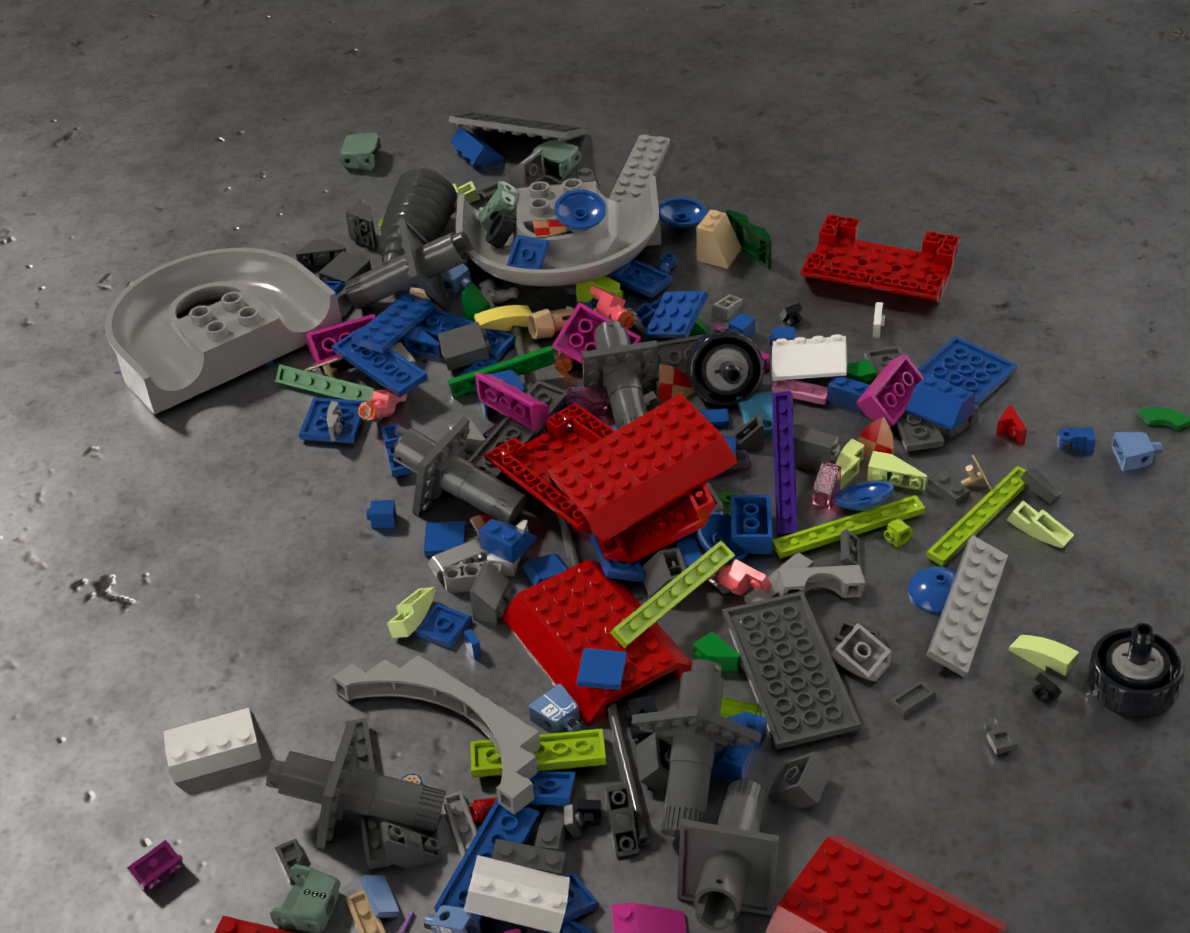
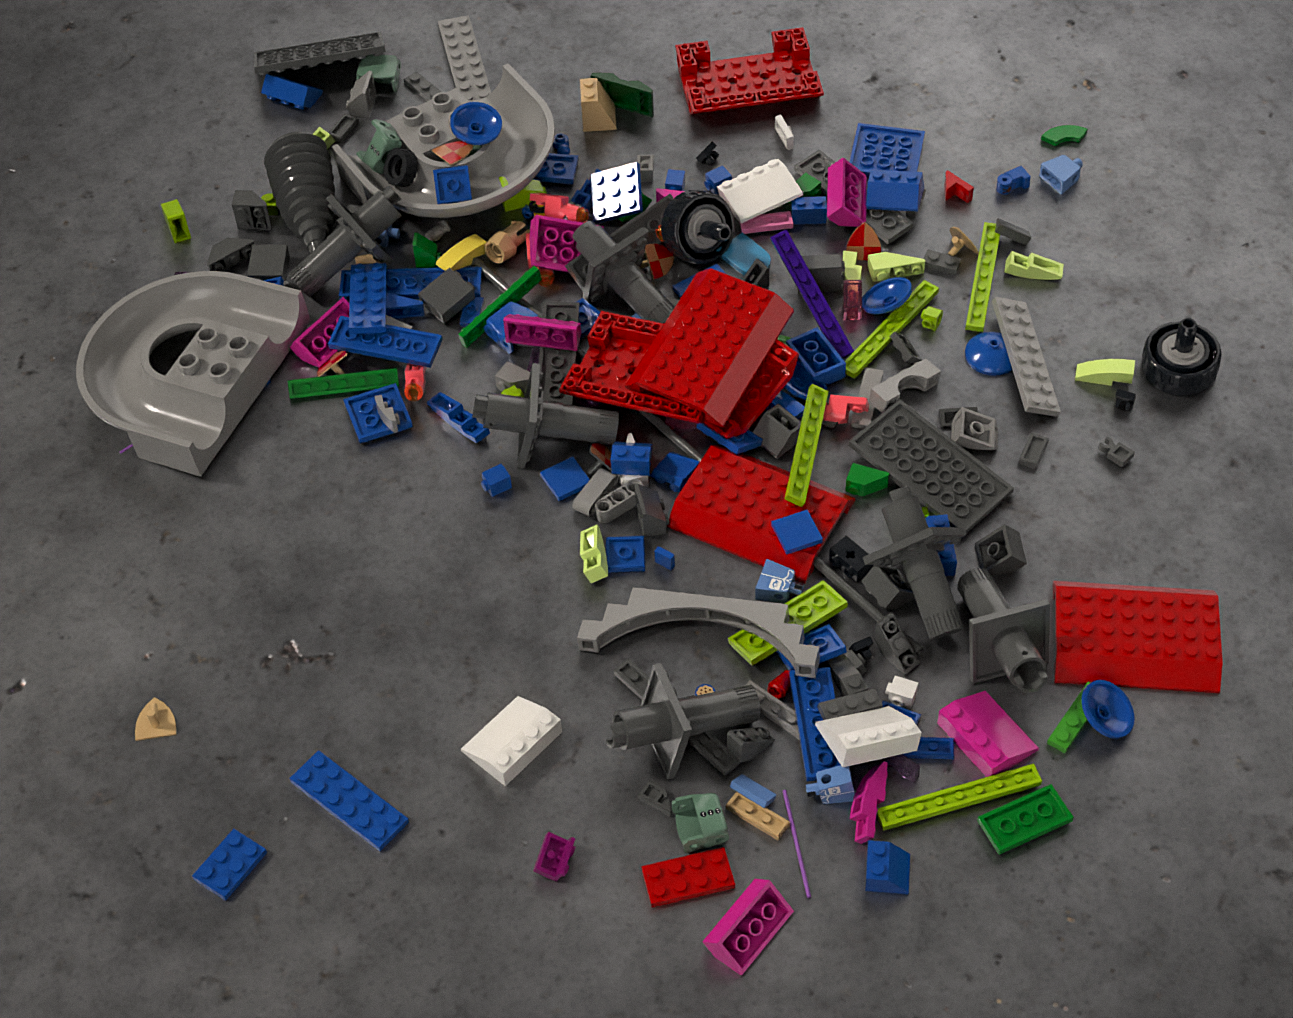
camera: 30 degrees left, 10 degrees up
sand green piece [340,133,382,170] -> none
clear pink slope [564,387,609,416] -> none
blue dish [659,198,707,228] -> none
none -> lime slope [161,199,191,243]
none -> blue plate [289,750,409,851]
none -> white brick [885,676,918,710]

